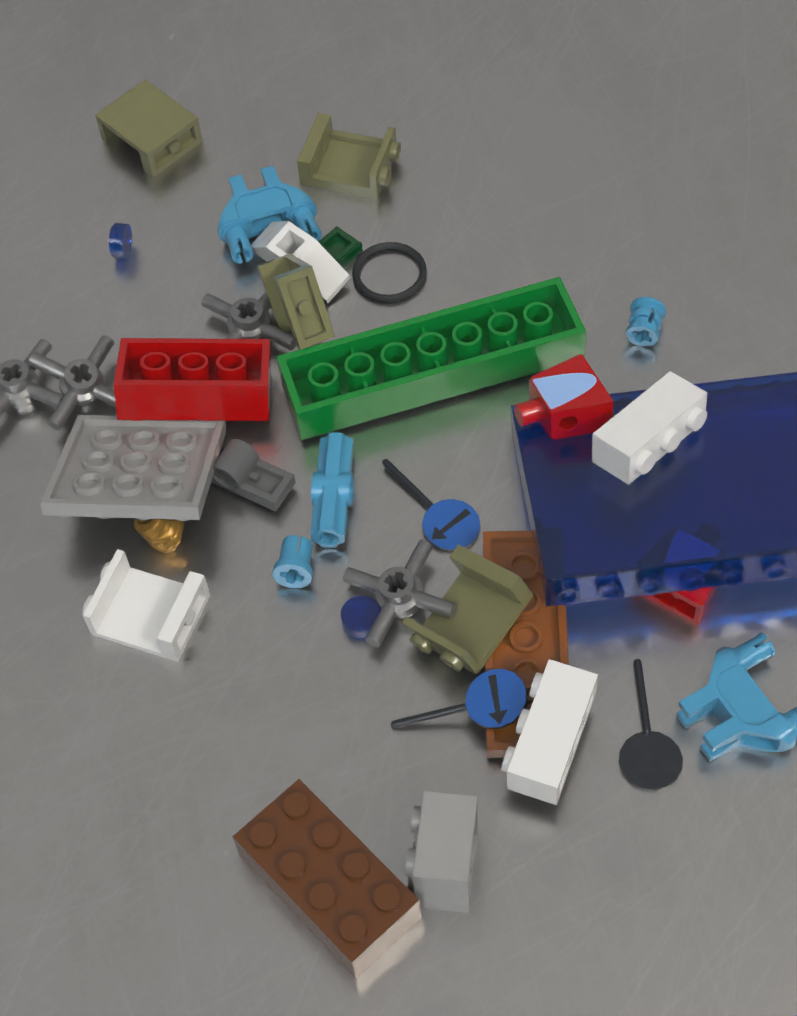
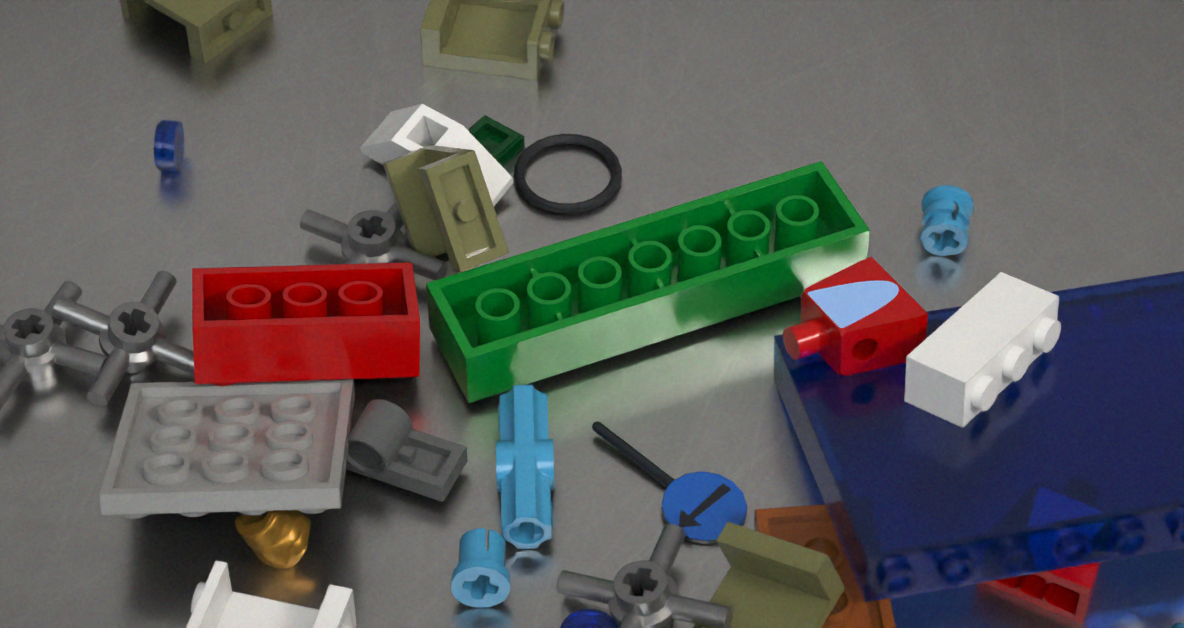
camera: 10 degrees left, 10 degrees down
dark azure connector [218,165,322,264] -> none

